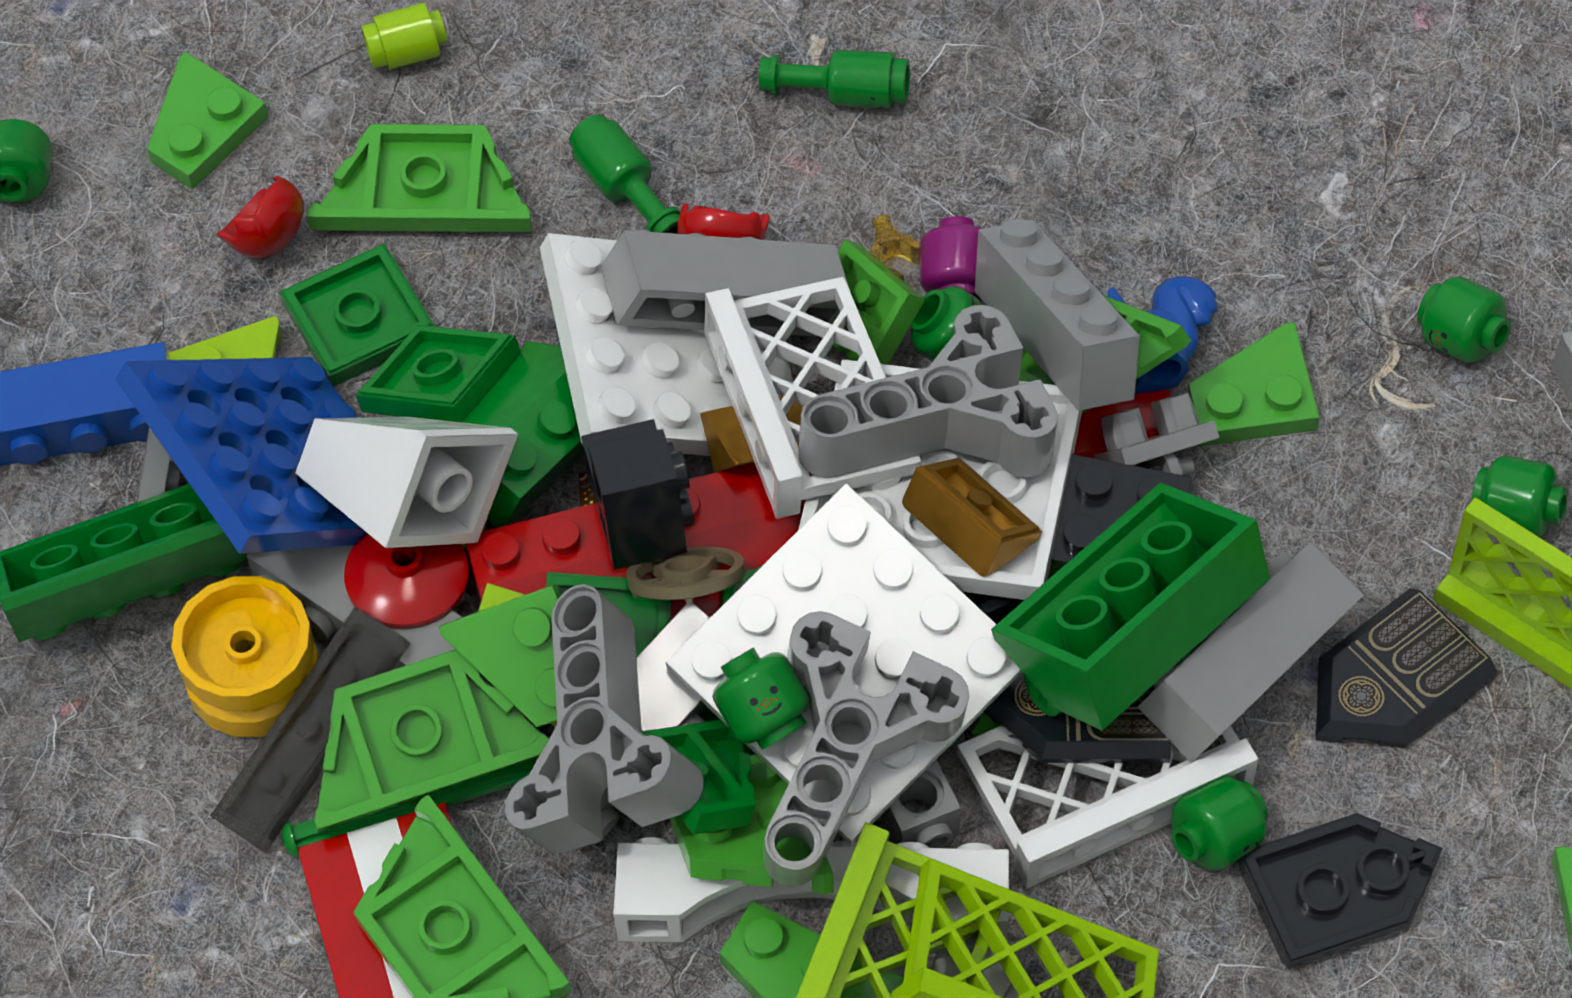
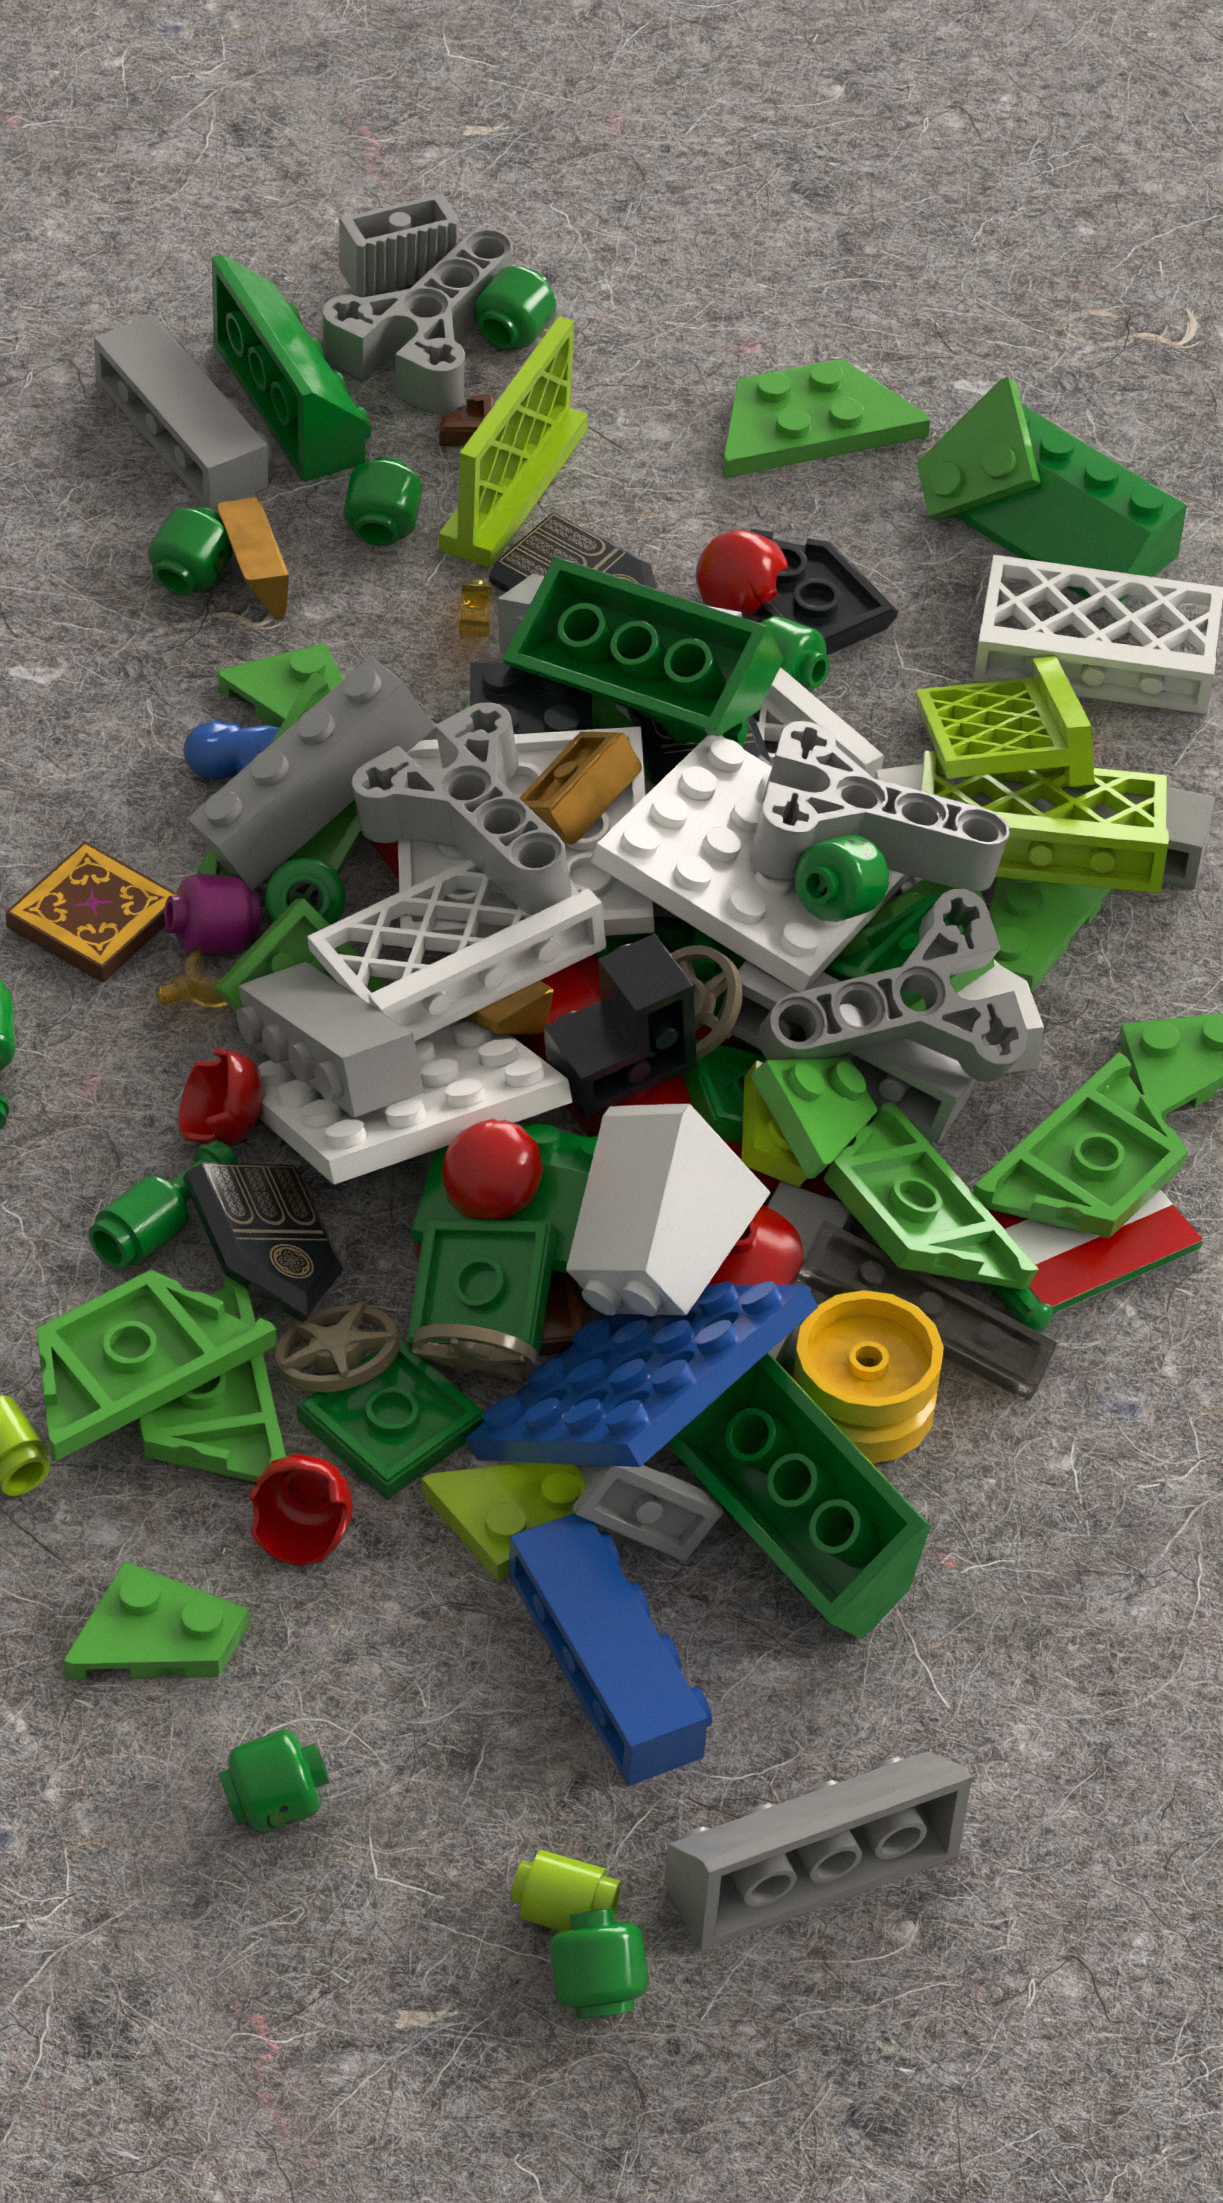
camera: 110 degrees left, 10 degrees down
none -> tile [6,841,176,982]
none -> bright green wing [37,1270,276,1461]
none -> black tile [183,1163,343,1323]
none -> pearl gold slope [217,498,289,619]
none -> dark tan wheel [275,1301,400,1392]
none -> dark tan wheel [412,1324,538,1382]
none -> red hair [441,1119,544,1220]
none -> clear yellow piece [459,579,491,637]
none -> red hair [695,530,788,617]

